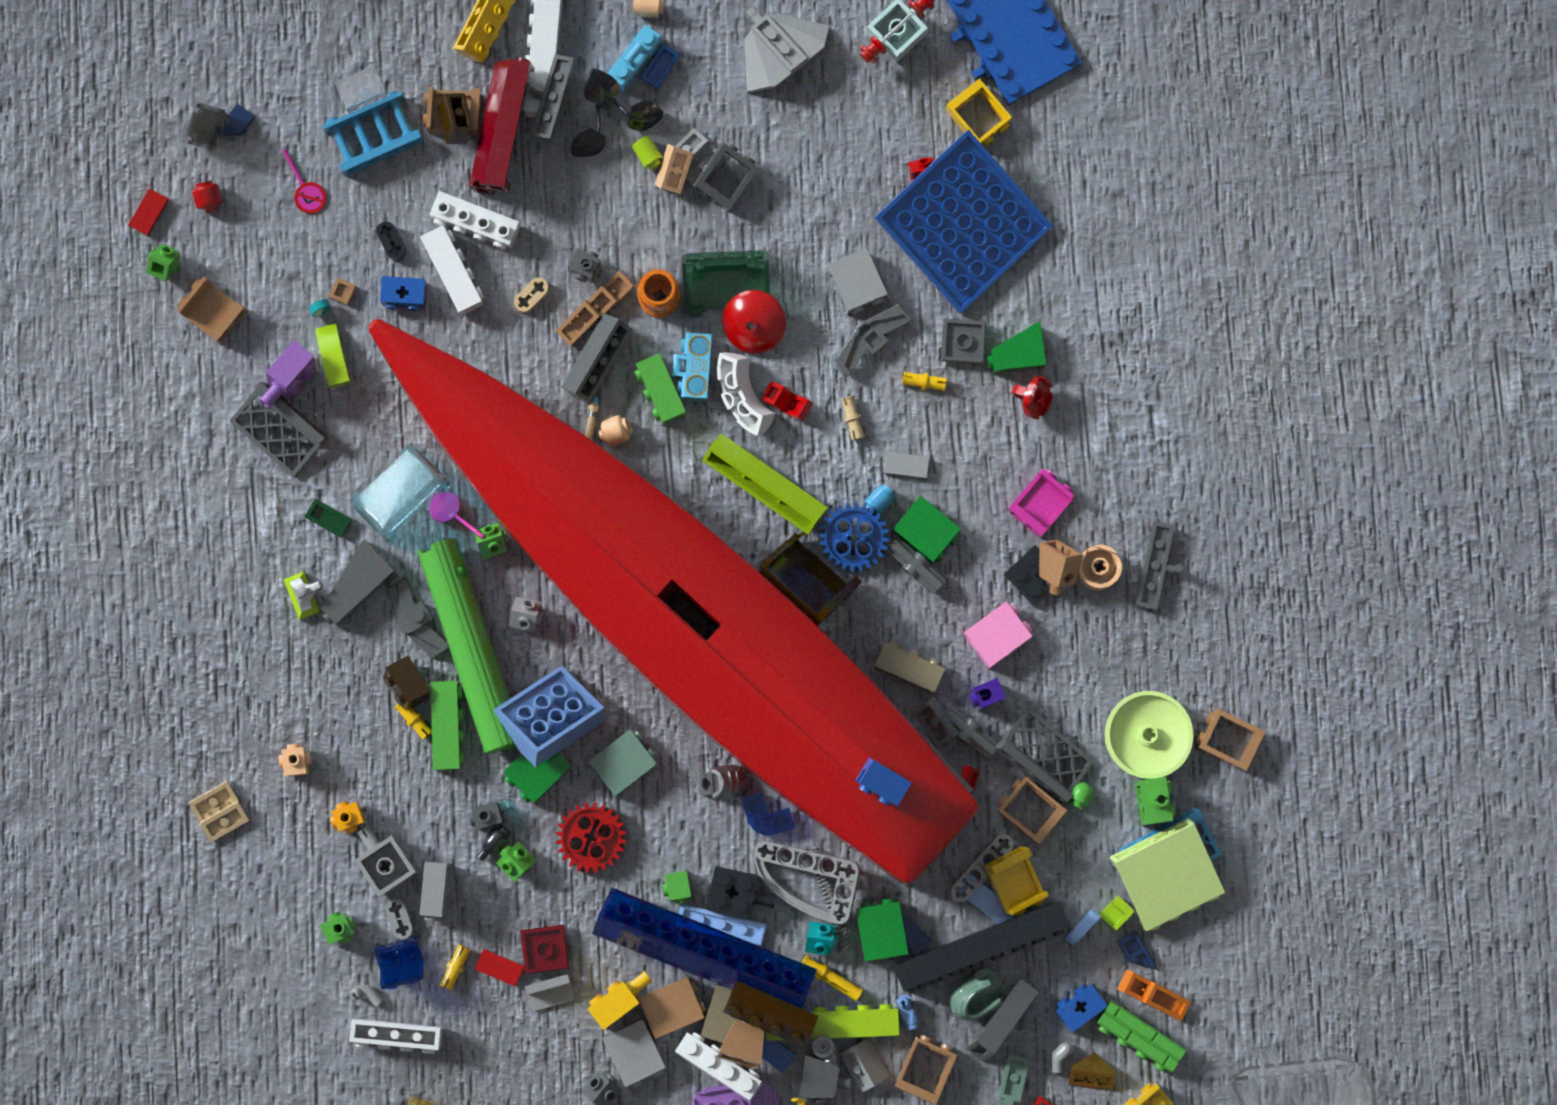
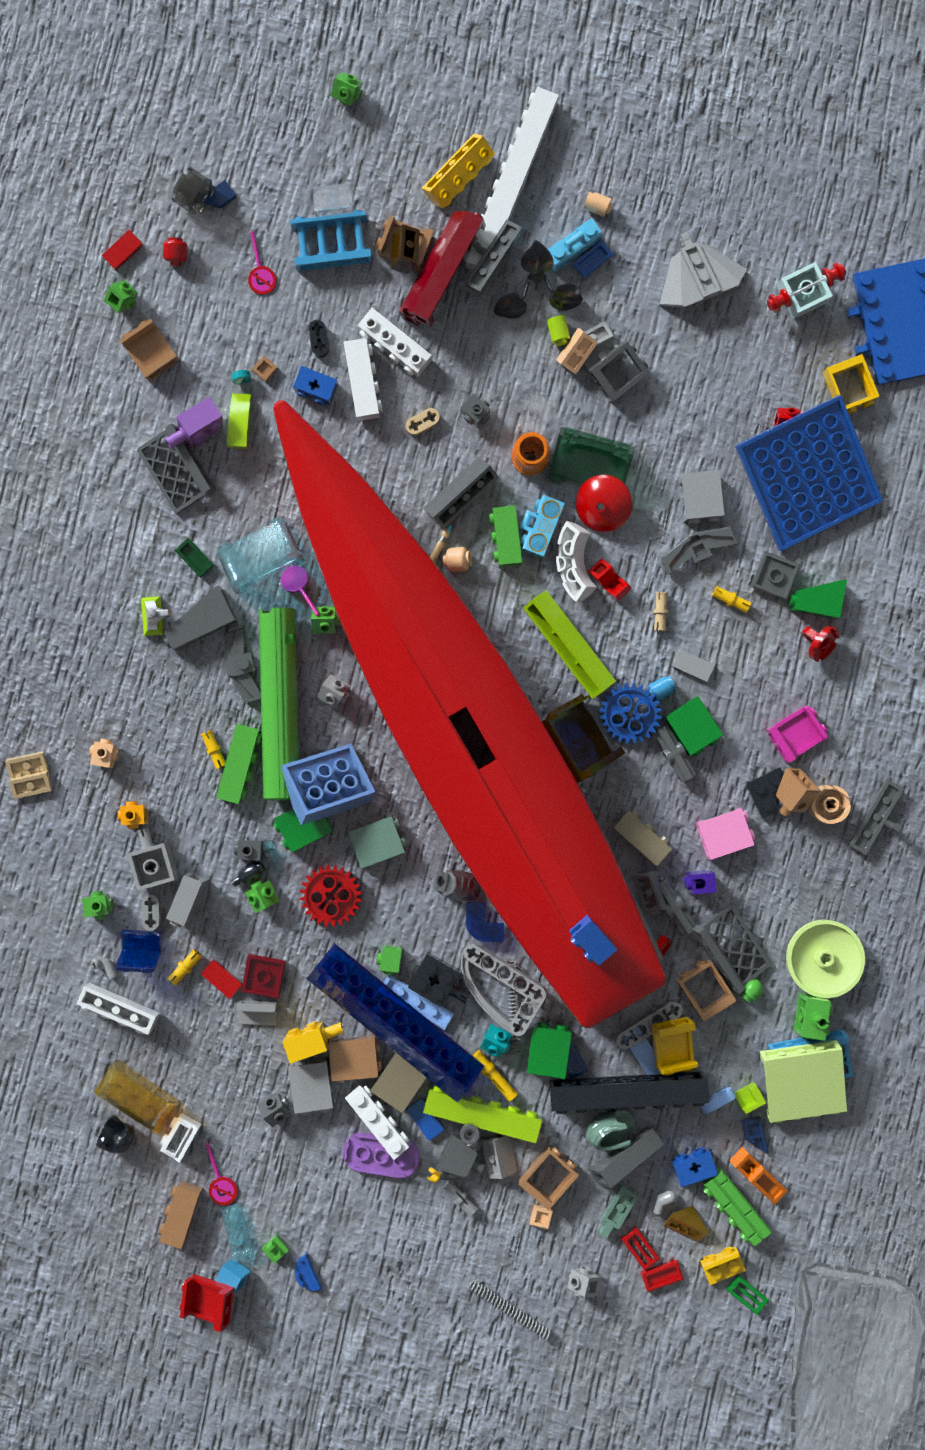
camera: 20 degrees right, 5 degrees up
dark brown brick [383,655,431,711] -> none
medium nougat slope [556,270,636,346] -> none
medium nougat torso [717,1021,764,1070] -> none
dark brown brick [723,980,818,1048] -> none
medium blue arm [897,995,920,1031] -> none
medium nougat window [1196,708,1266,772] -> none

